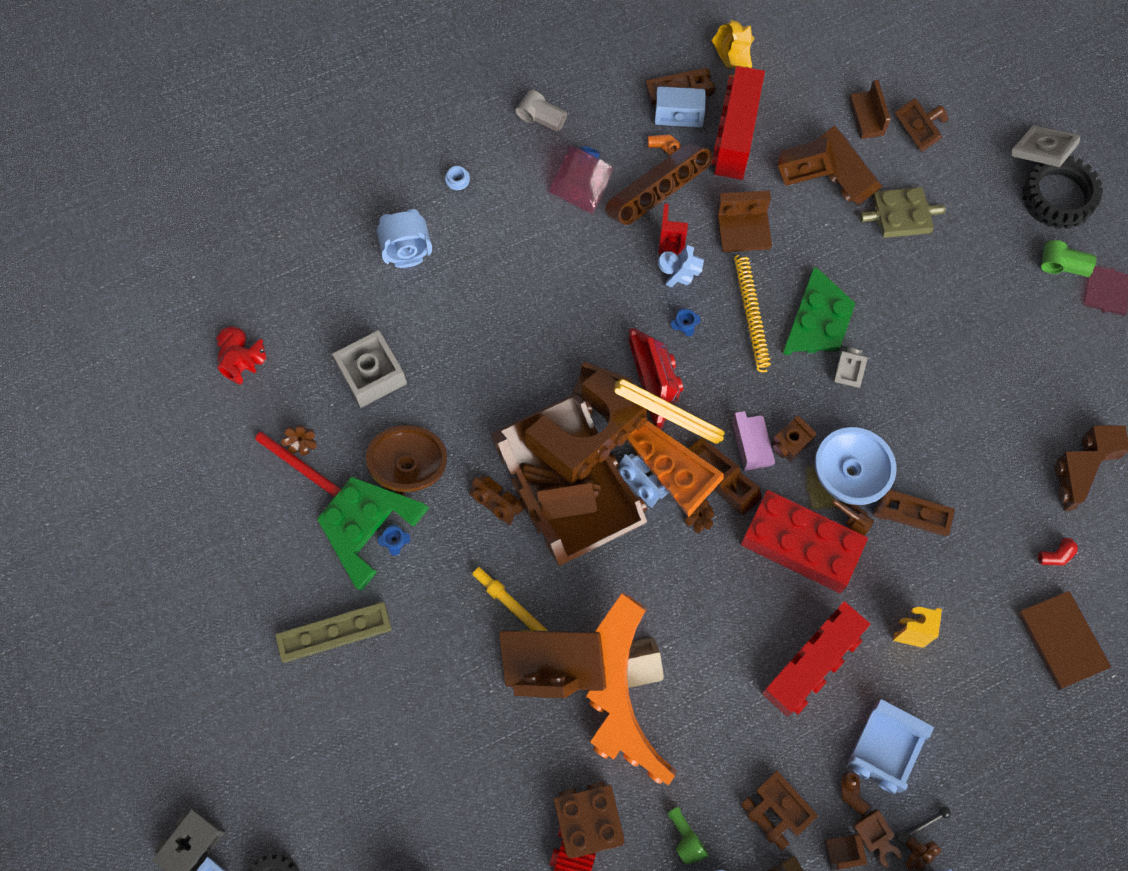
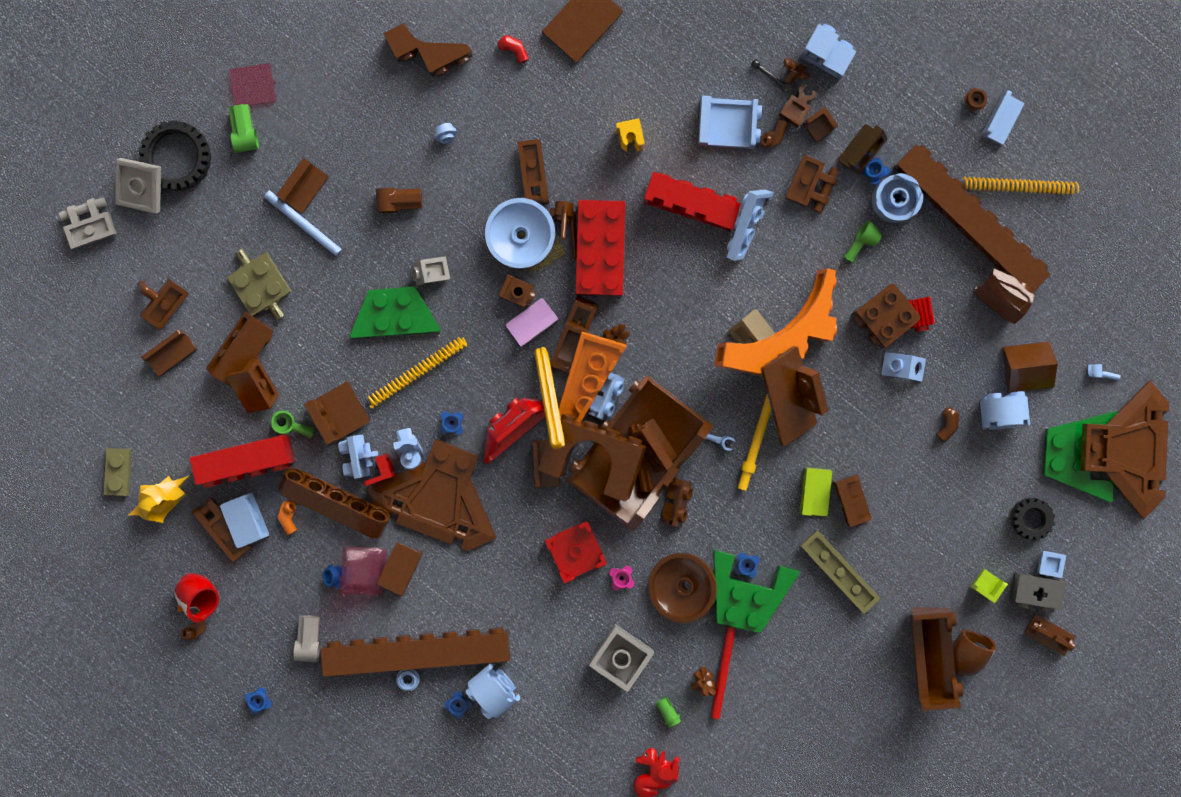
camera: 115 degrees left, 20 degrees up
none -> light grey plate [59,197,117,250]
none -> olive plate [104,448,132,496]
none -> red piece [174,573,220,623]
none -> reddish brown arm [181,610,206,641]
none -> blue plate [244,687,272,714]
none -> light blue bar [264,190,342,256]
none -> bright green bar [270,410,314,439]
none -> reddish brown panel [276,157,328,213]
none -> reddish brown brick [321,627,511,677]
none -> light blue hips [338,434,378,479]
none -> reddish brown plate [367,439,497,551]
none -> reddish brown piece [376,188,423,213]
none -> reddish brown panel [377,542,424,596]
none -> light blue plate [434,123,457,144]
none -> blue plate [444,691,472,719]
none -> red panel [545,520,607,584]
none -> dark pink plate [609,566,634,591]
none -> bright green pin [655,696,681,728]
none -> light blue hand [705,434,735,451]
none -> light blue wing [726,189,774,261]
none -> lime panel [800,467,832,516]
none -> reddish brown hinge [833,474,872,527]
none -> light blue bracket [882,352,926,381]
none -> reddish brown windscreen [910,607,963,711]
none -> reddish brown arm [936,407,959,442]
none -> reddish brown piece [953,630,996,676]
none -> lime panel [970,568,1008,603]
none -> reddish brown hinge [1024,614,1076,656]

